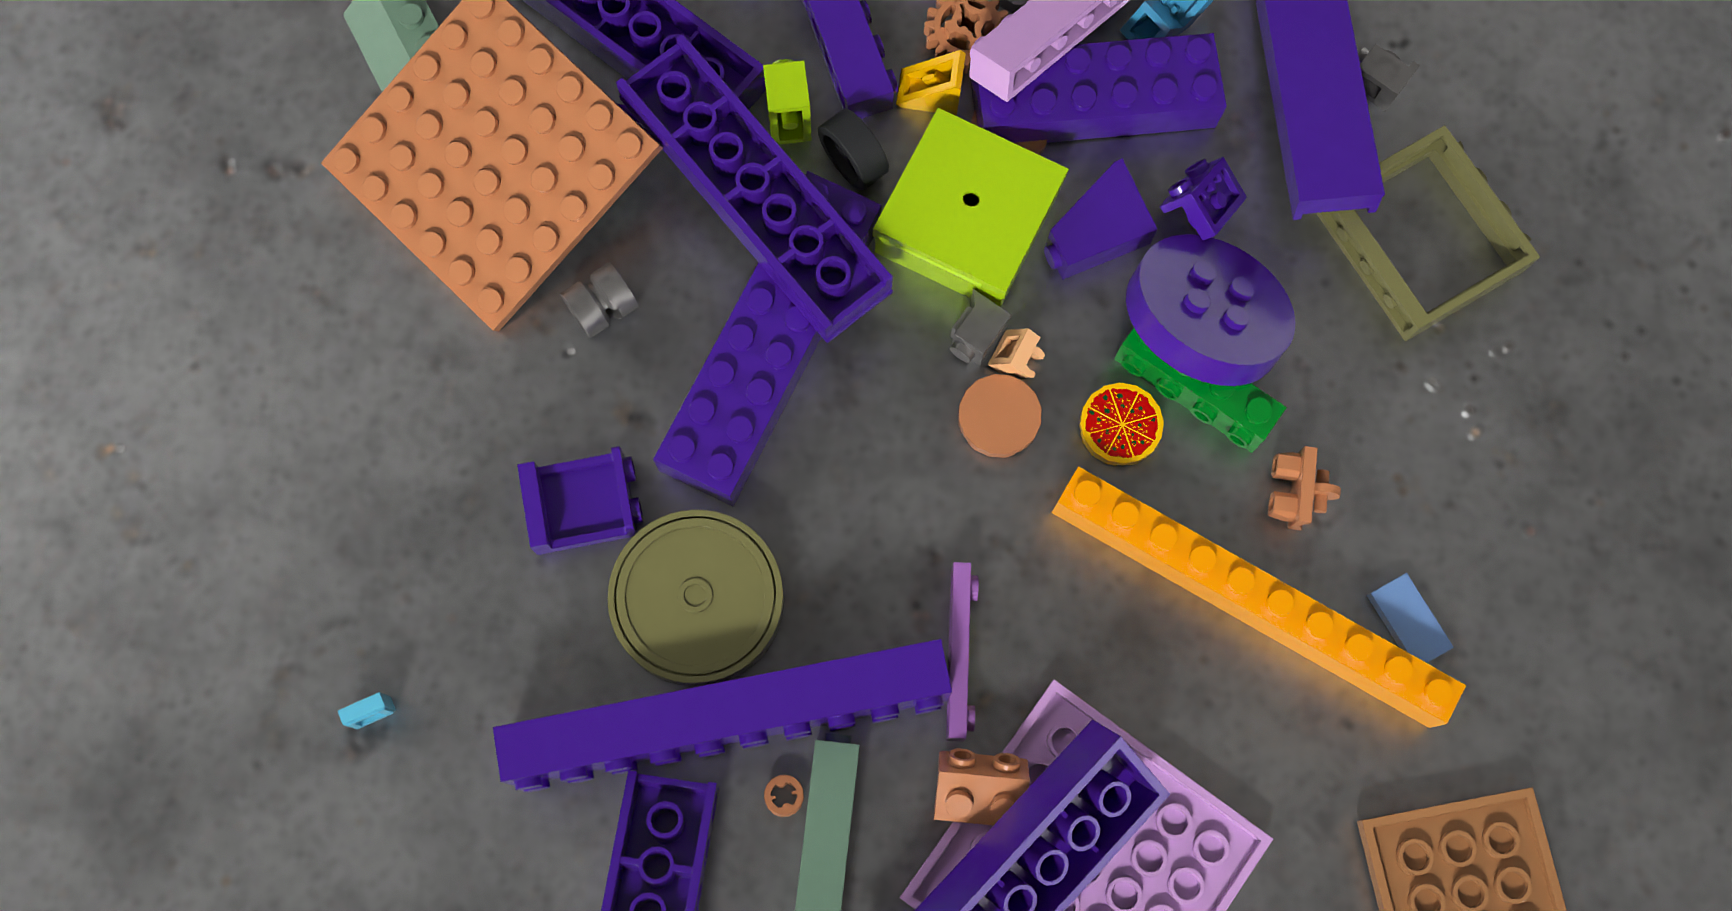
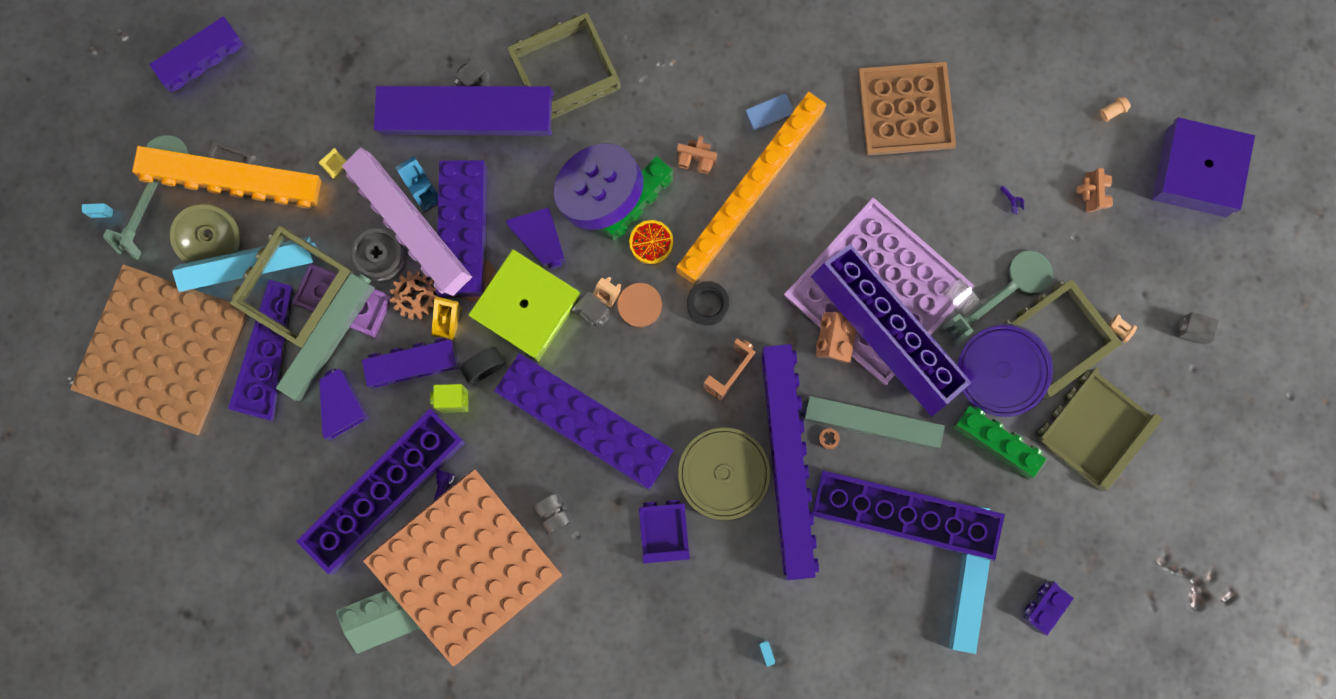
camera: 80 degrees left, 5 degrees up
dark purple tile [616,34,893,343] -> none
medium lavender plate [946,562,979,742] -> none
dark purple bracket [1160,157,1247,241] -> none
none -> black tyre [687,281,729,326]
none -> nougat panel [703,339,755,401]

